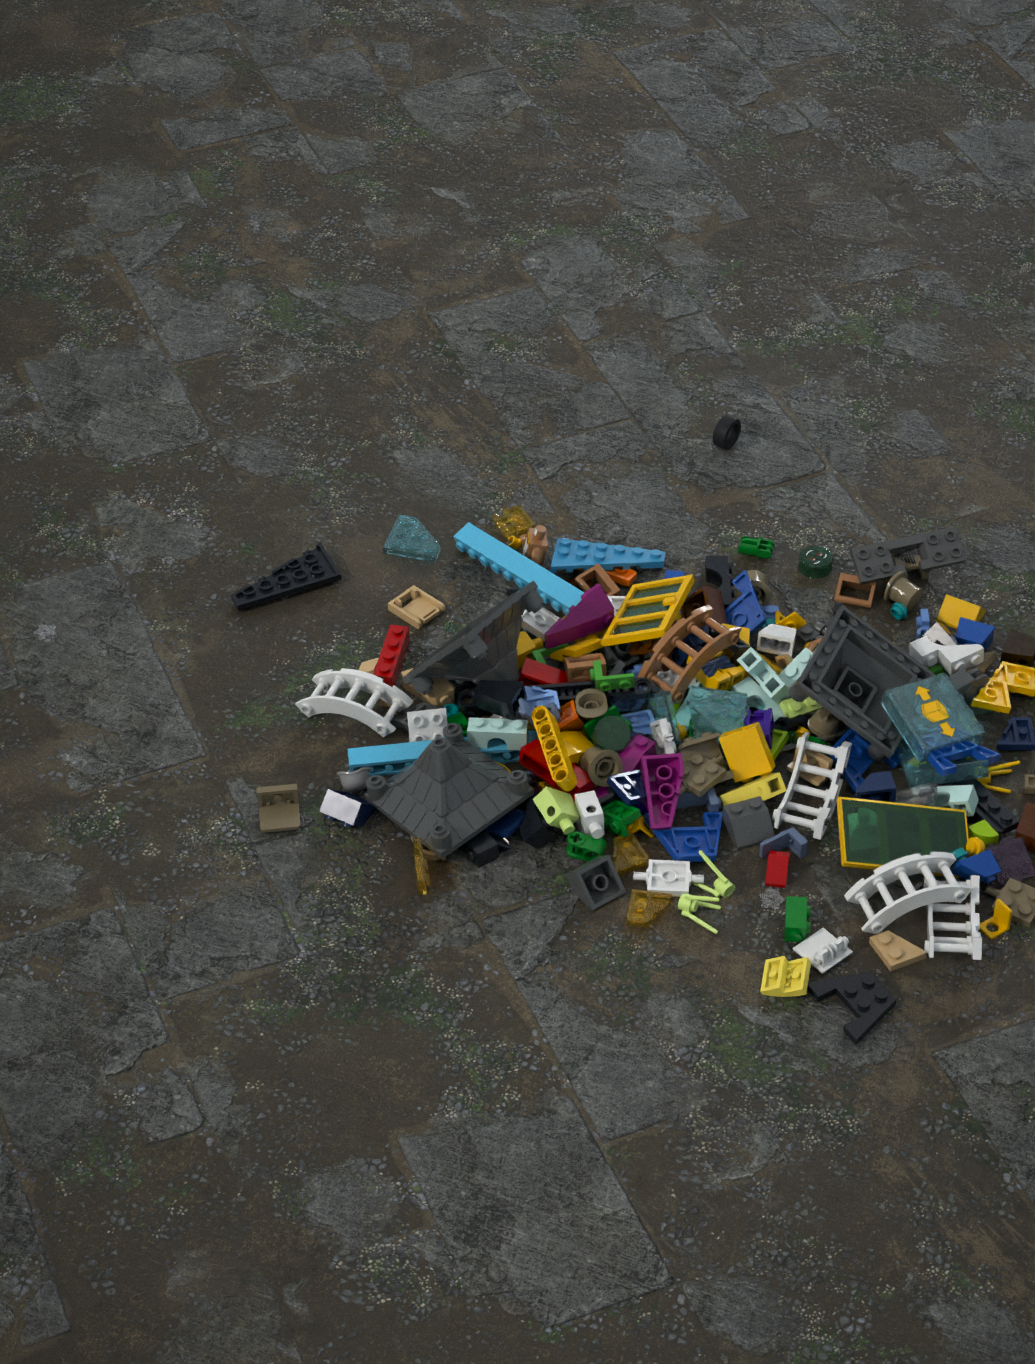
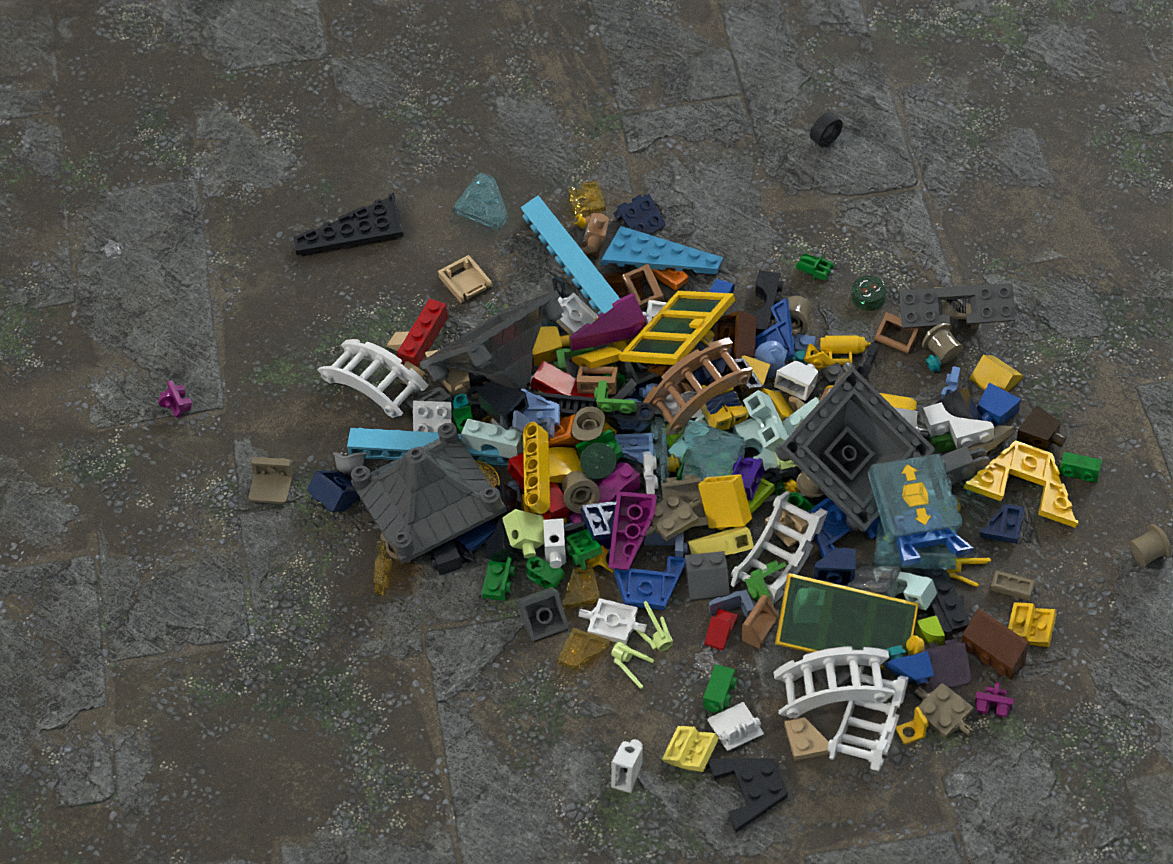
camera: 15 degrees right, 10 degrees up
none -> magenta hips [158,381,192,418]
none -> green bracket [481,557,516,601]
none -> white torso [611,739,643,793]
none -> dark blue bracket [613,194,665,234]
none -> medium nougat tile [742,594,779,649]
none -> bright green bracket [745,561,786,601]
none -> medium blue hair [755,341,788,378]
none -> yellow piece [820,335,871,366]

